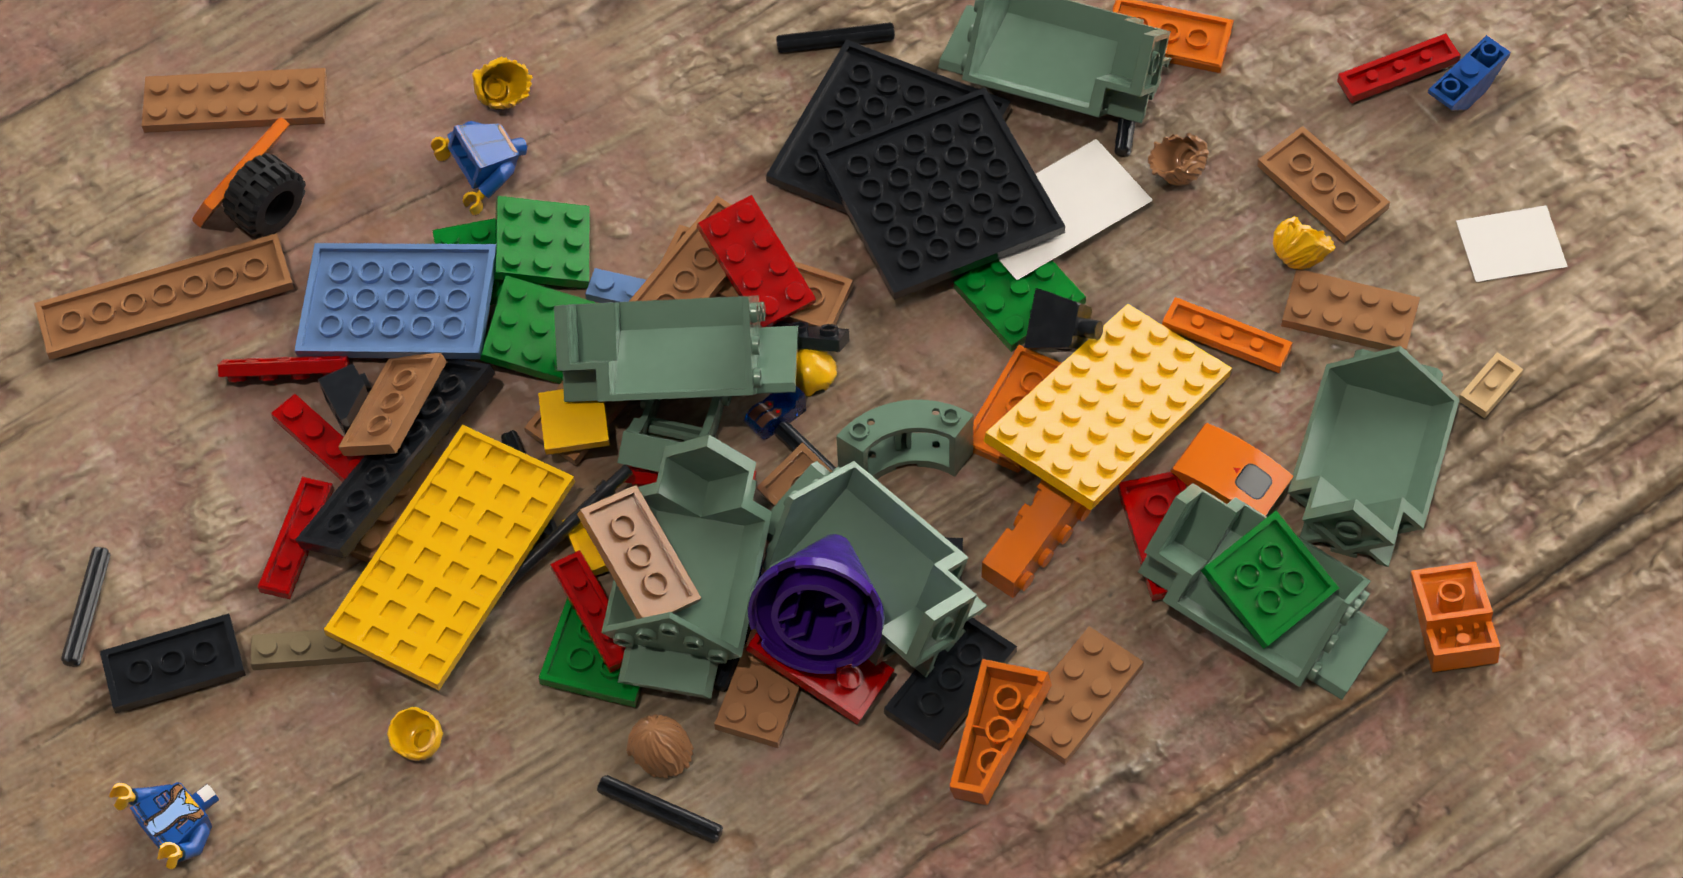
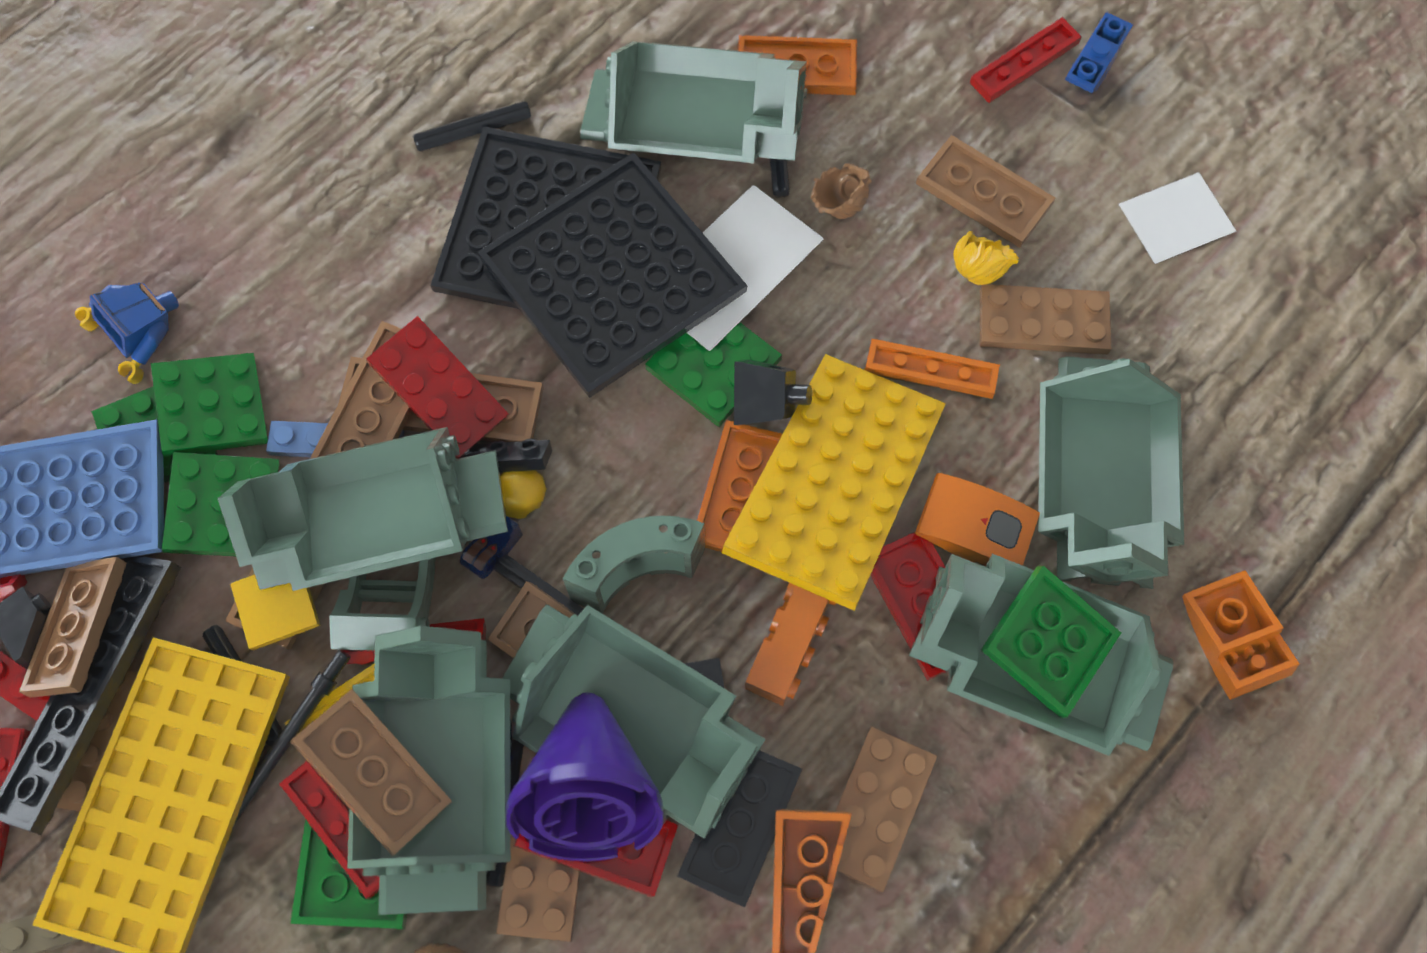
camera: 15 degrees left, 10 degrees up
yellow hair [472,56,533,110] -> none
tan plate [1459,352,1523,418] -> none

